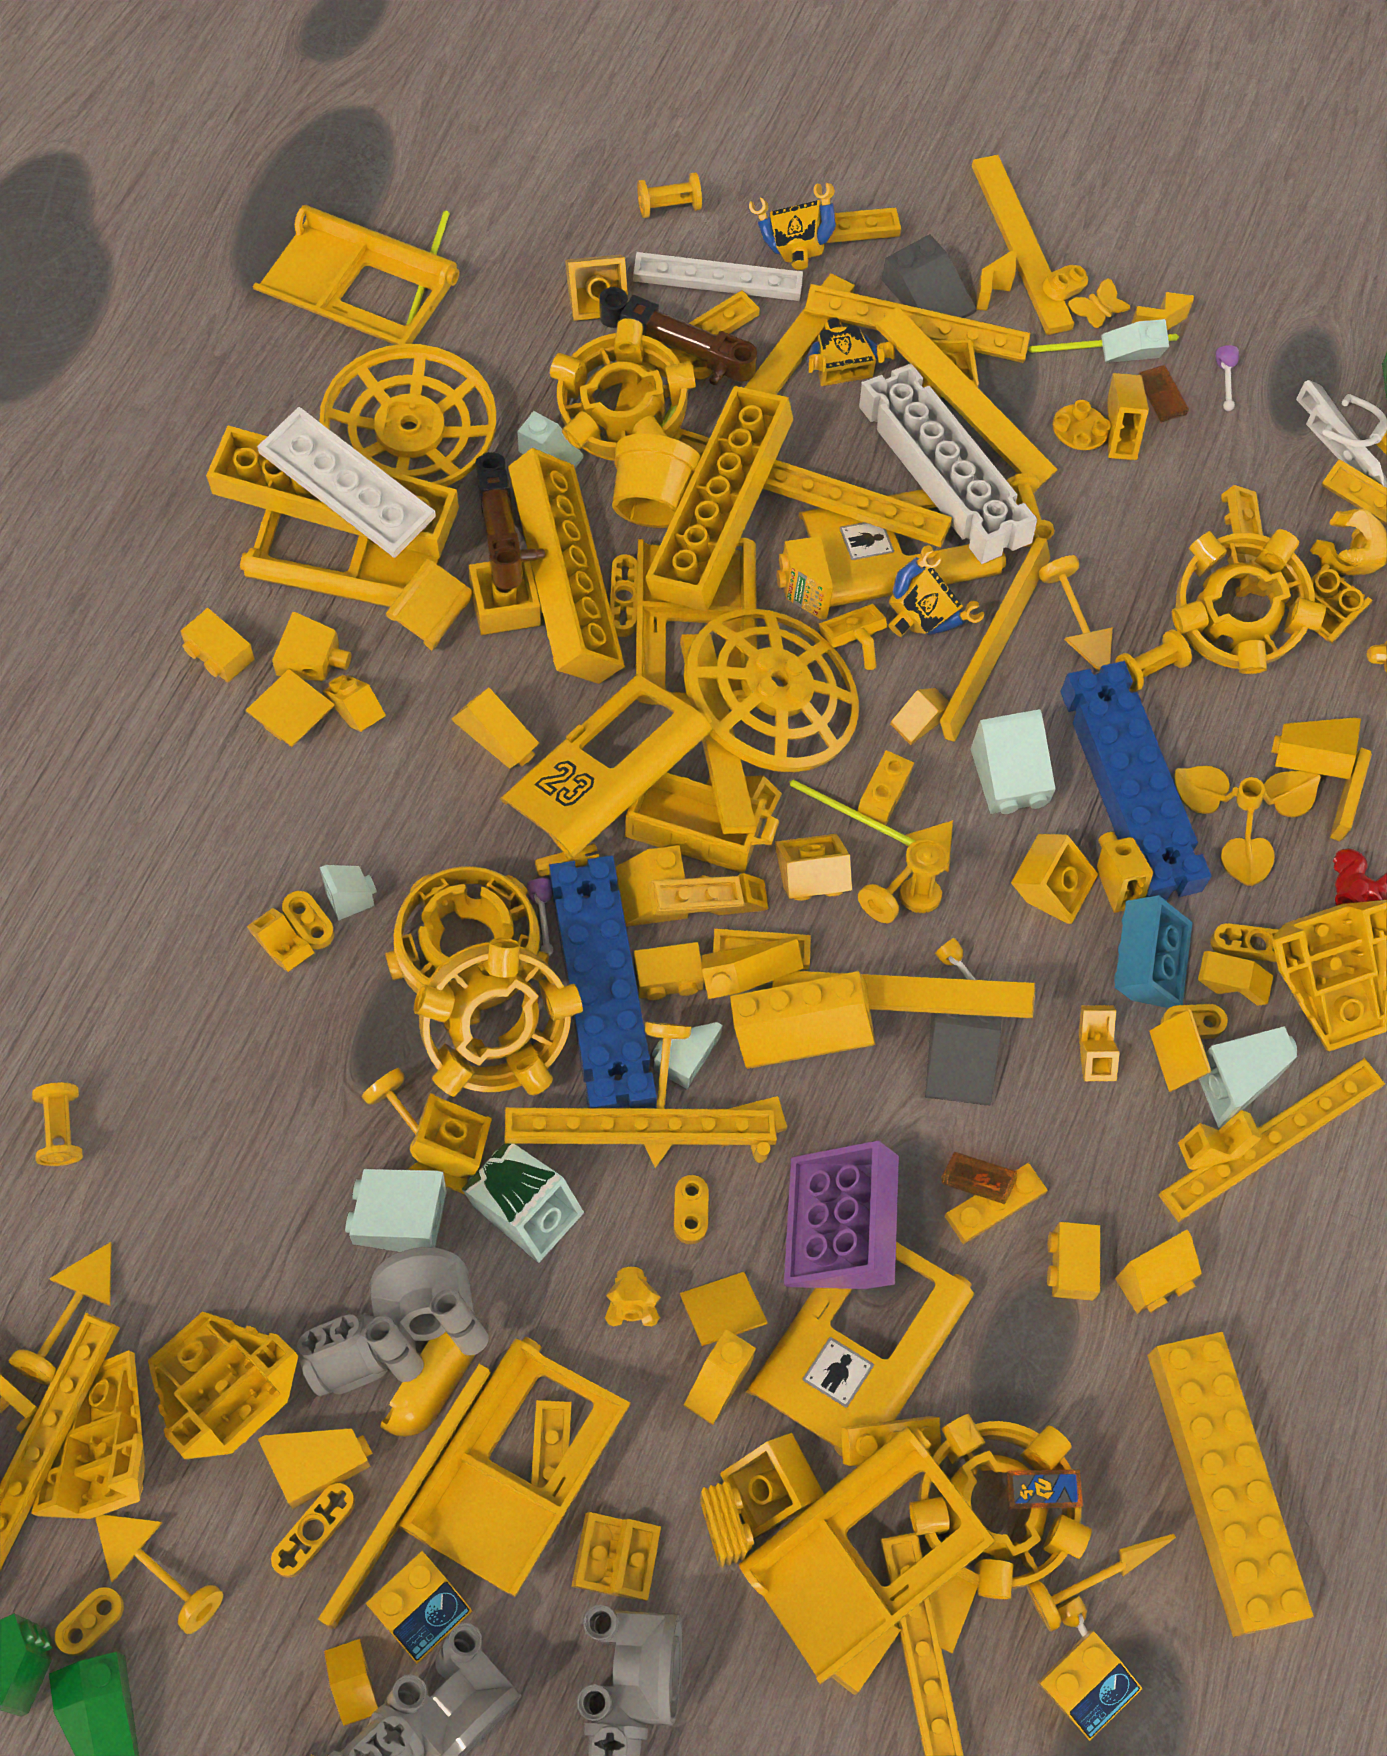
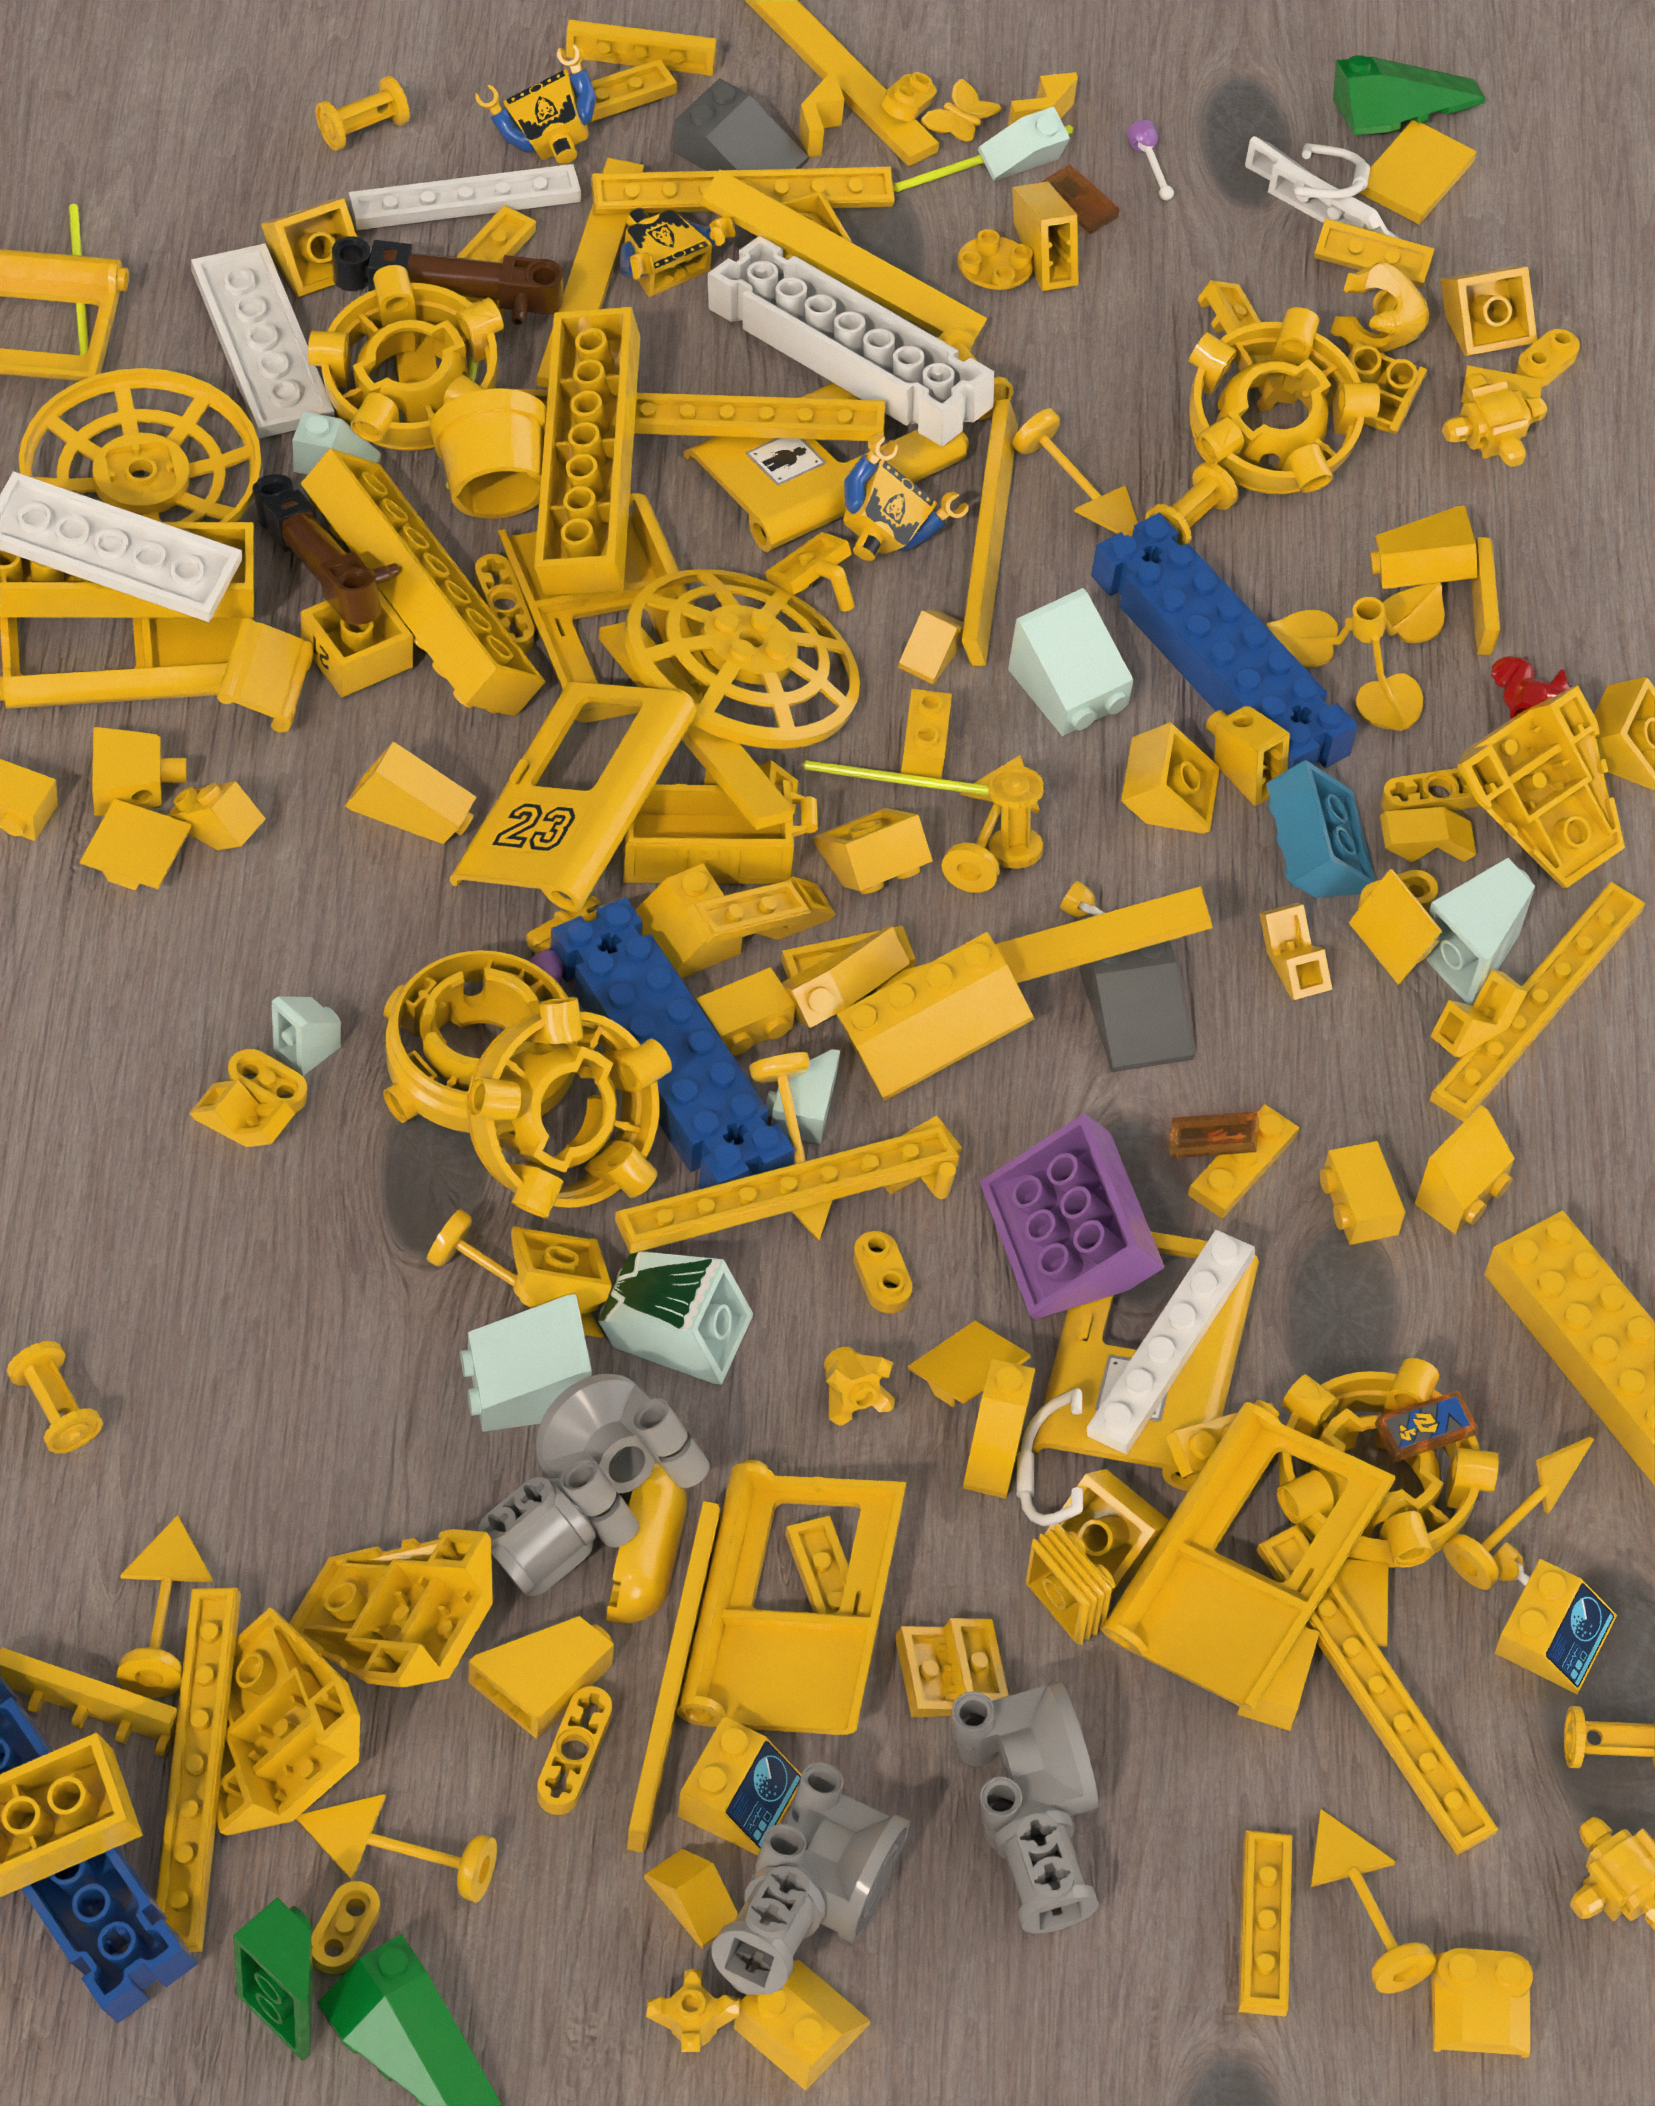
camera: 20 degrees left, 10 degrees down
yellow slope [776,536,833,620] -> none
none -> white plate [191,243,334,439]
none -> yellow hinge [566,20,717,76]
none -> white piece [1016,1388,1083,1526]
none -> white plate [1087,1230,1255,1455]

